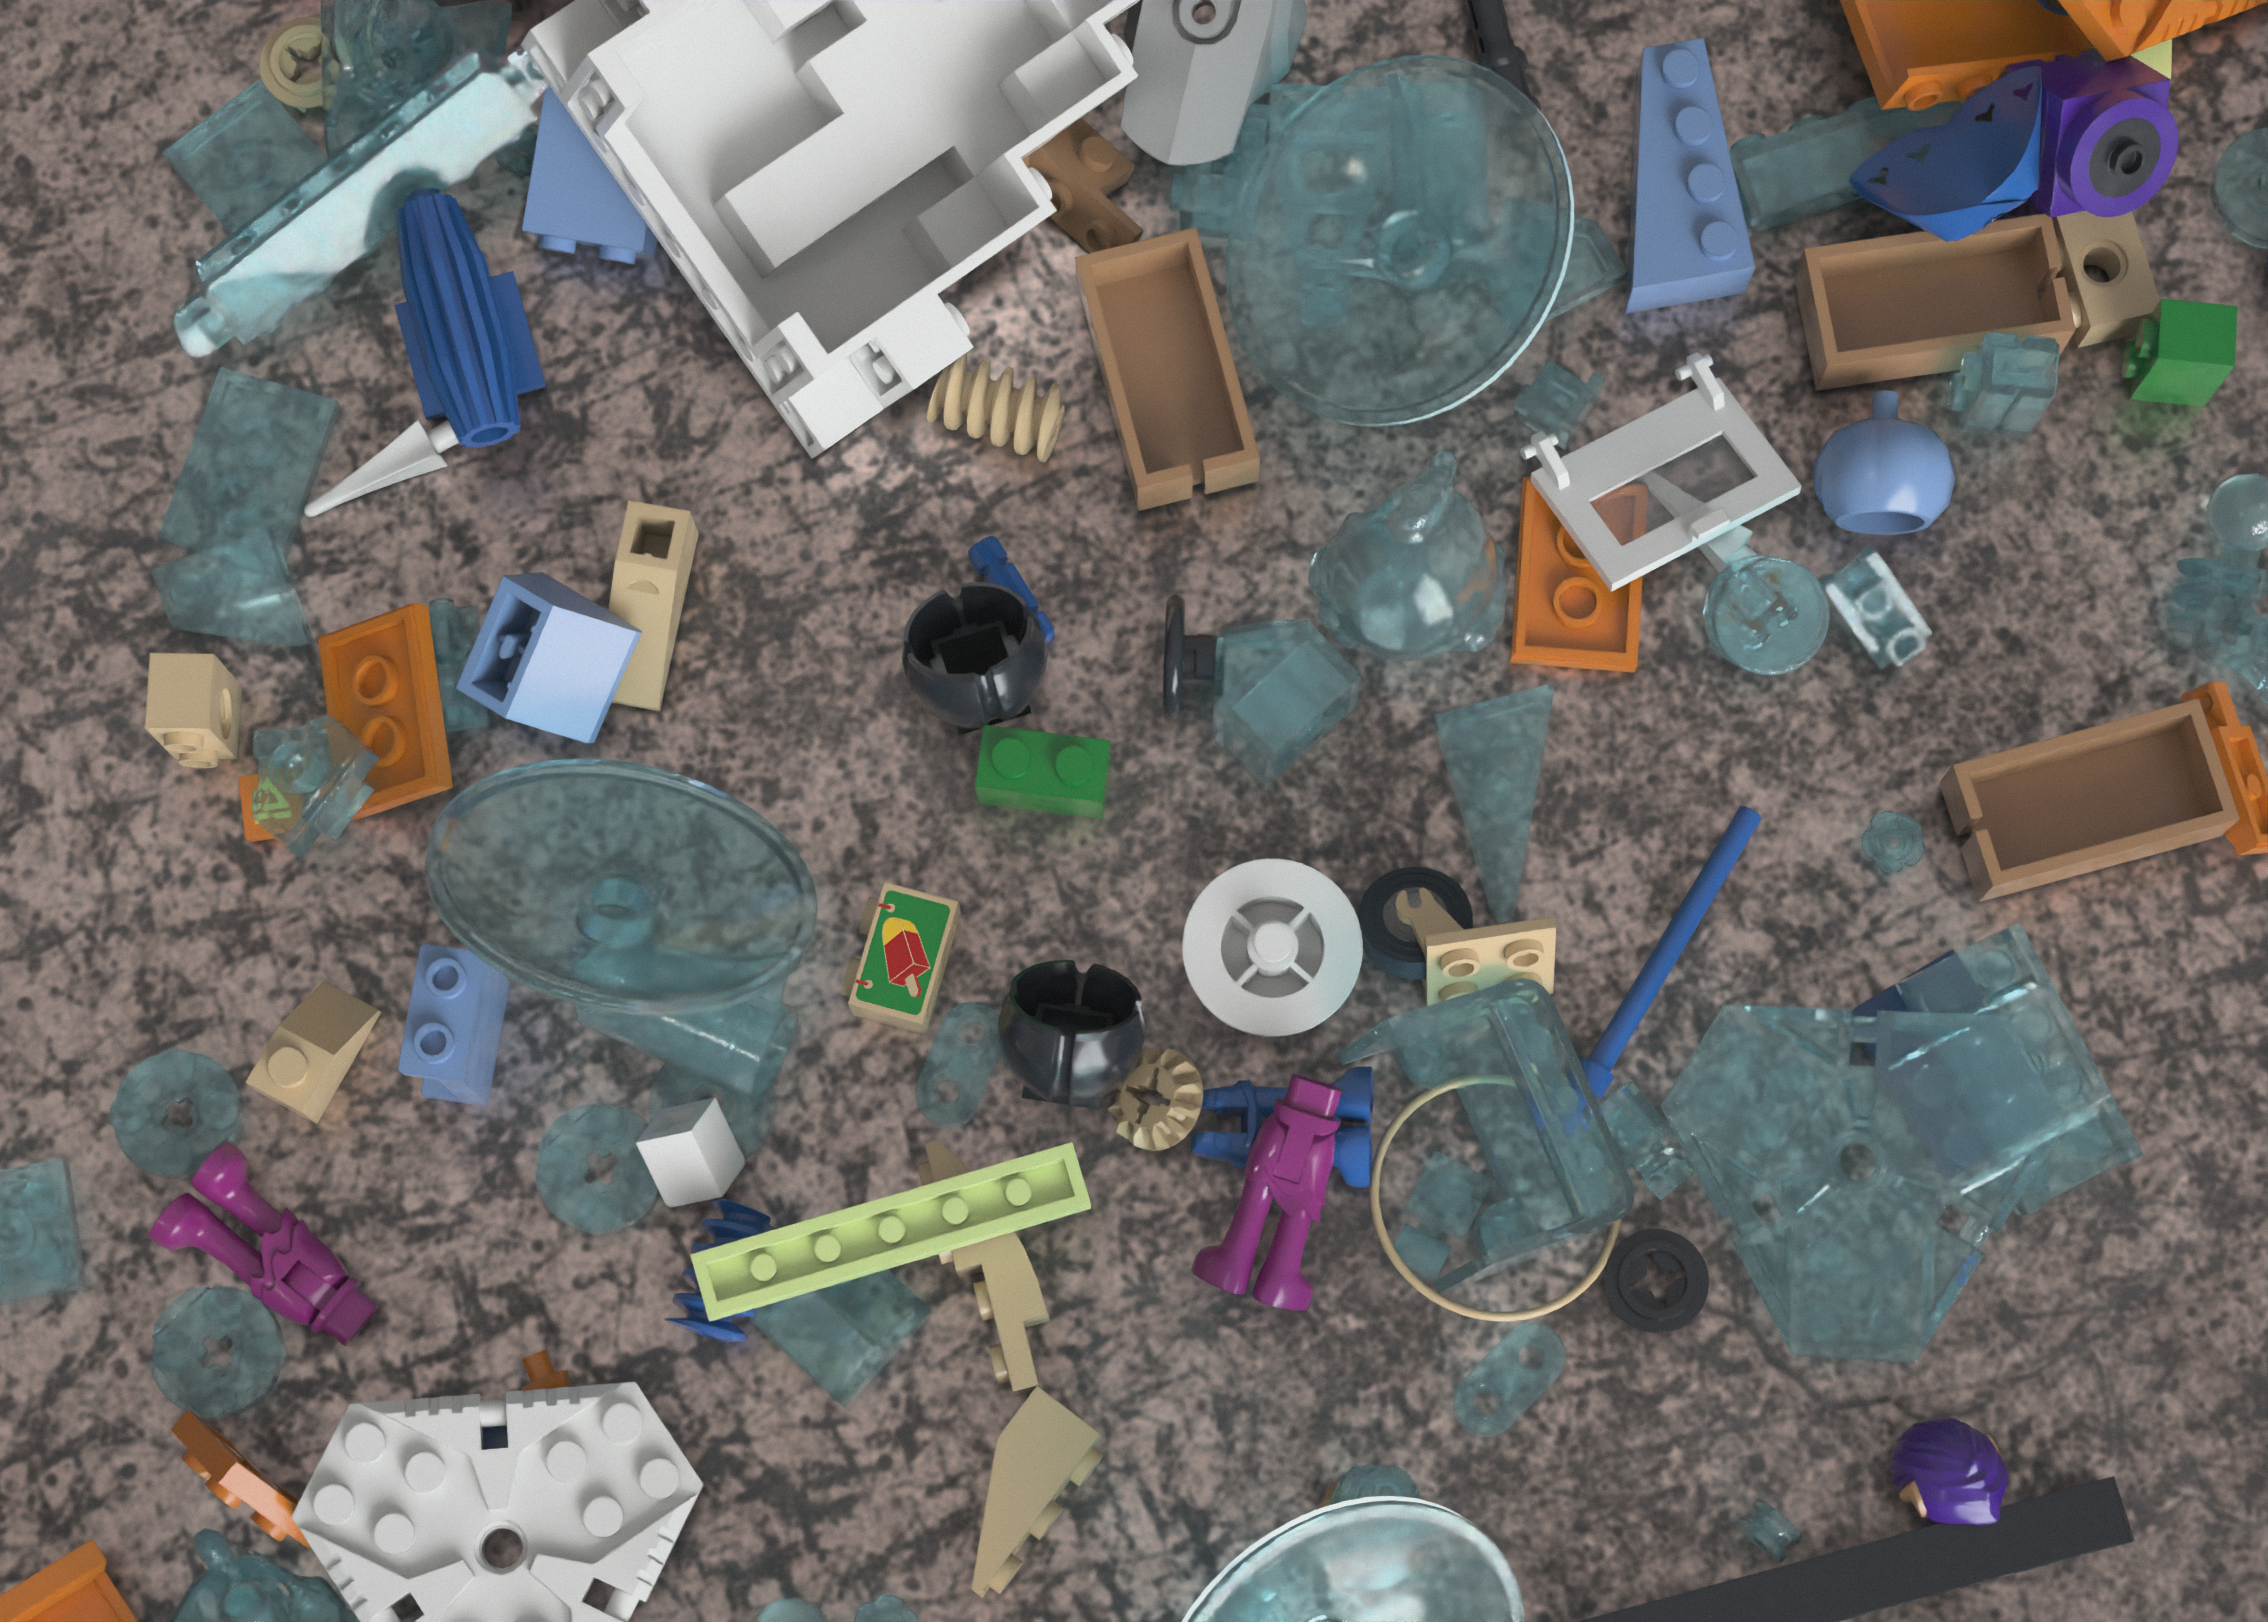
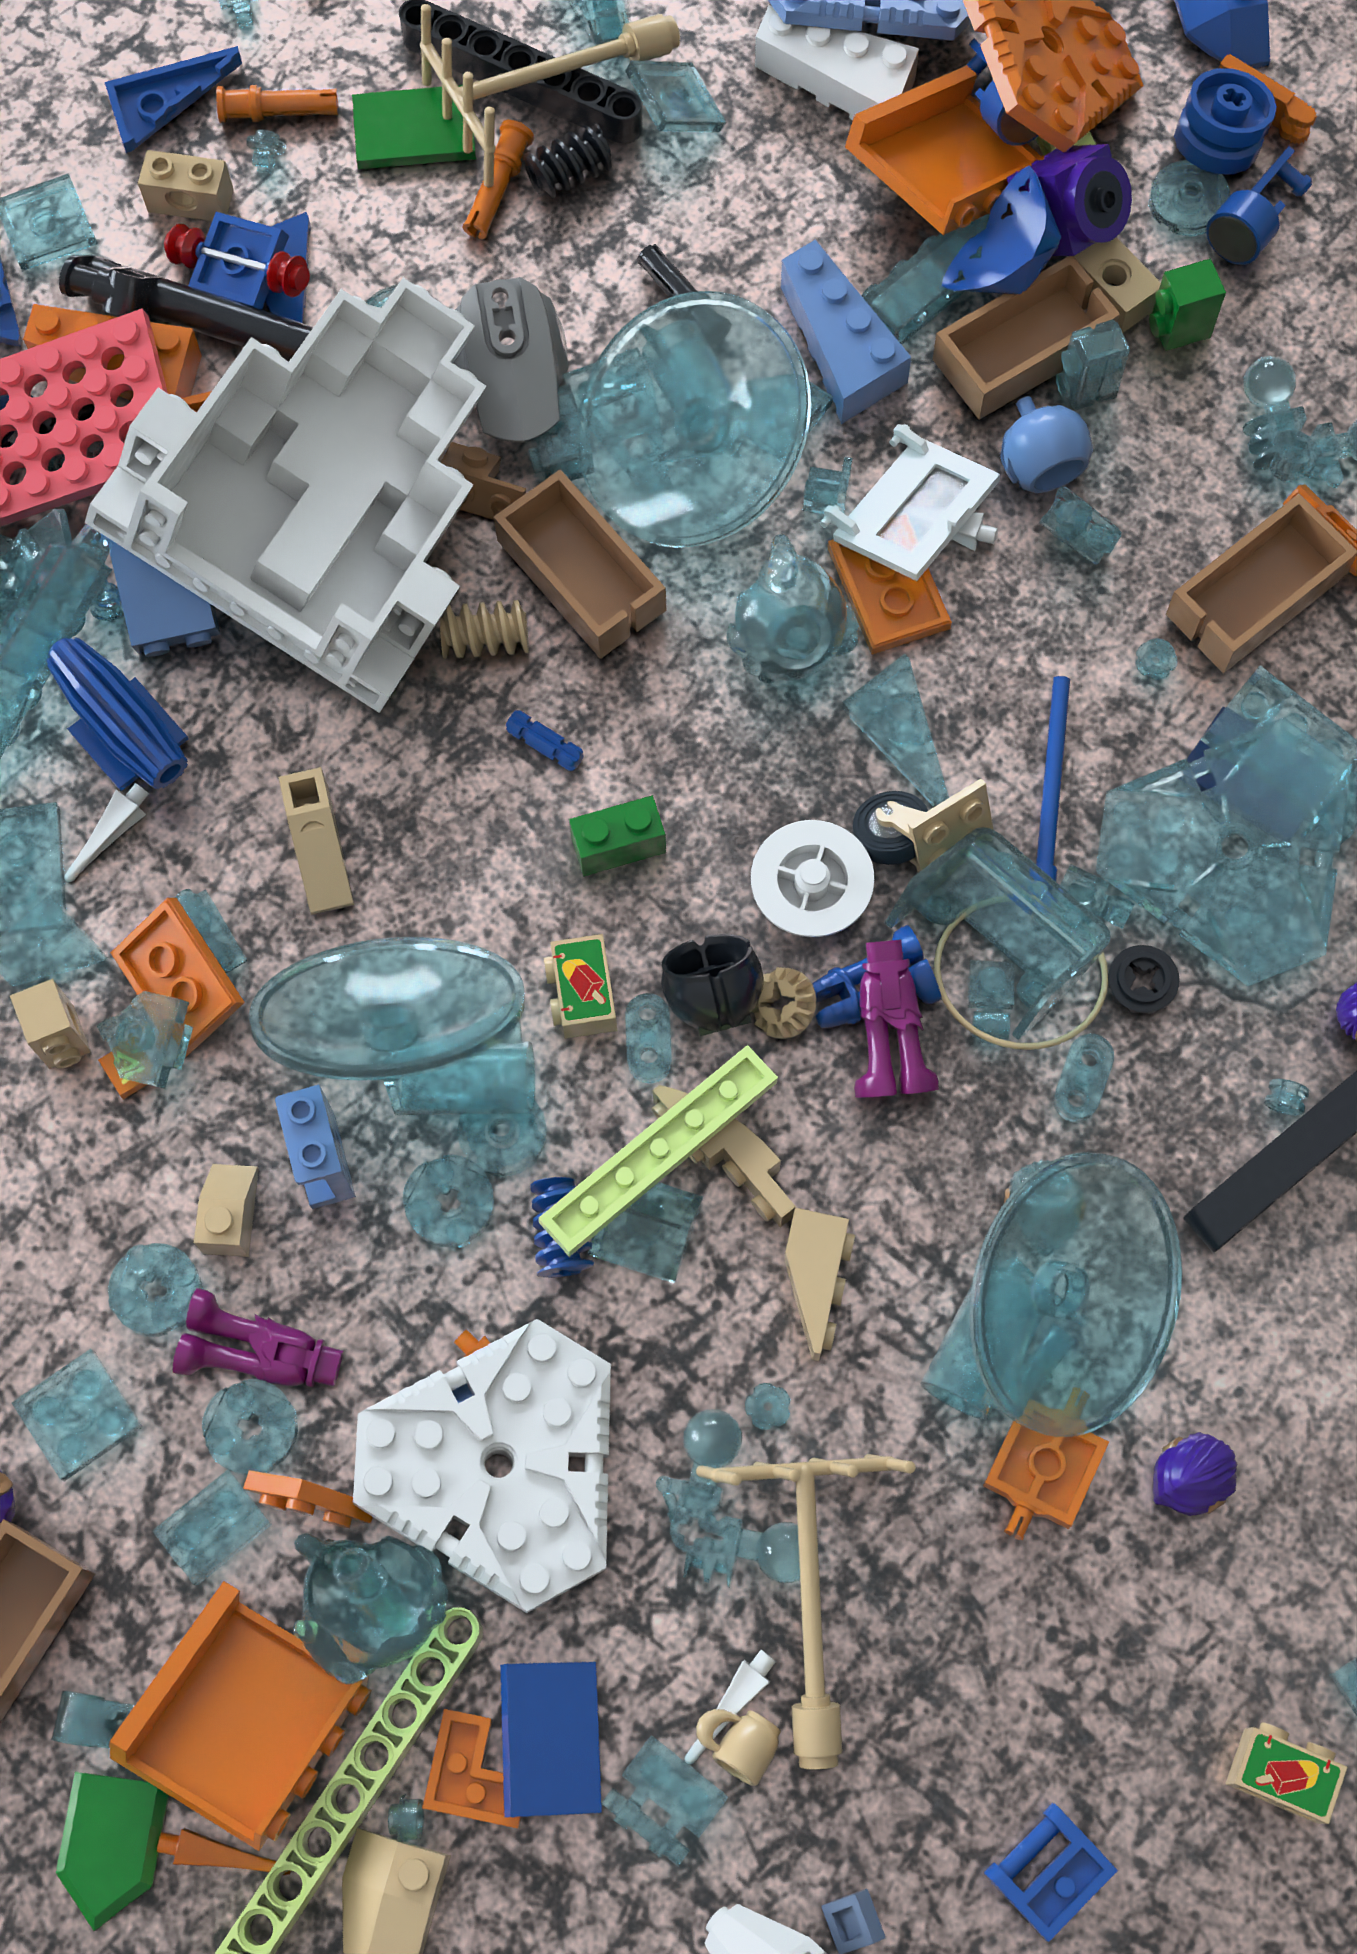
camera: 25 degrees left, 5 degrees down
slope [456,572,642,743] -> none
white panel [636,1097,745,1207] -> none
black piece [902,582,1048,735] -> none
clear light blue piece [1162,595,1361,790] -> none
clear light blue head [1703,554,1830,675] -> none
none -> clear light blue plate [152,1469,272,1586]

